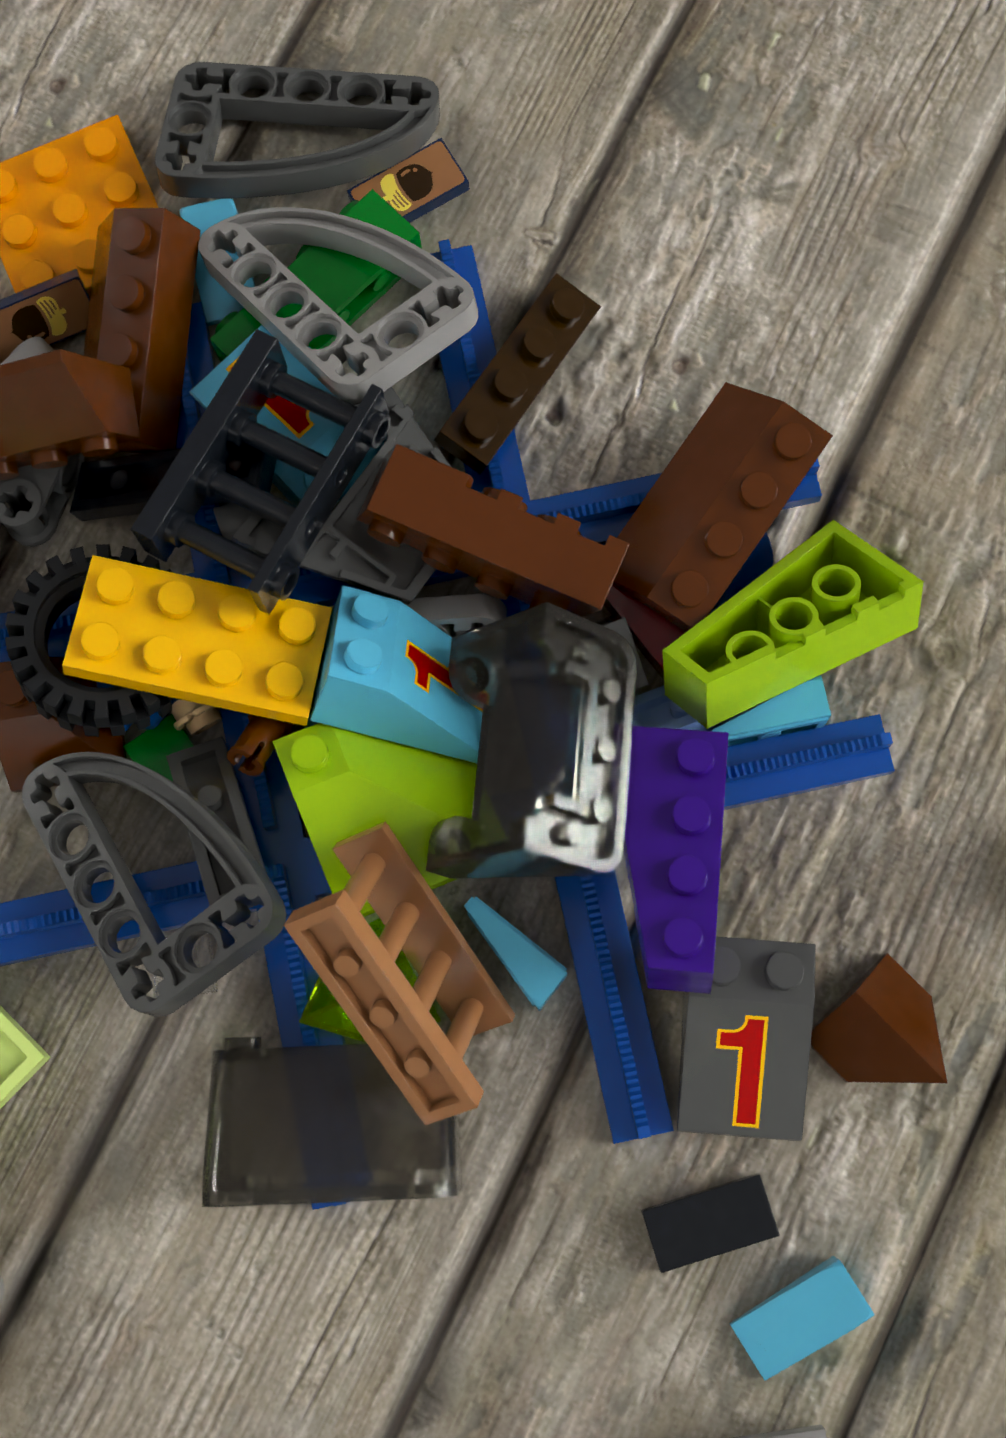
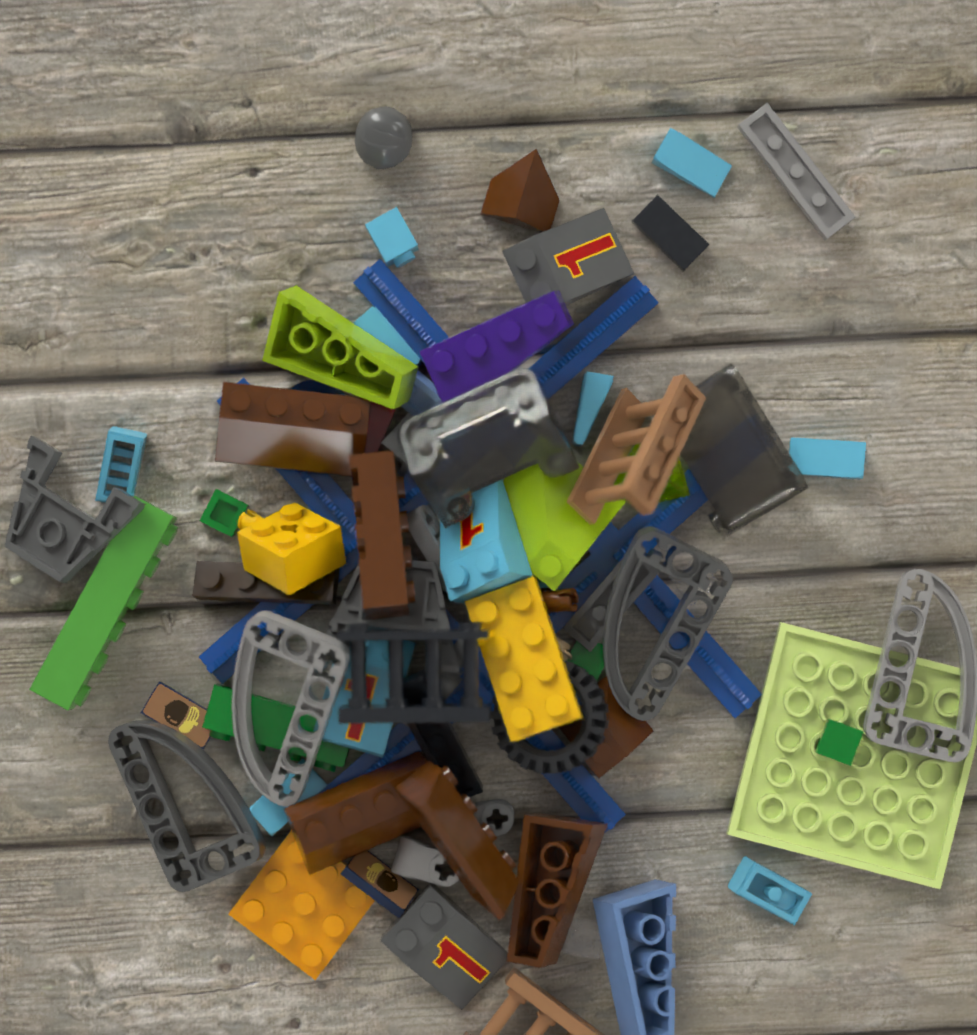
camera: 130 degrees left, 10 degrees up
none -> dark grey wing [4,436,146,583]
none -> bright green brick [29,496,178,711]
none -> medium azure slope [95,426,147,503]
none -> green tile [200,489,250,537]
none -> yellow brick [237,502,346,595]
none -> medium azure brick [365,207,419,268]
none -> medium azure slope [787,437,866,480]

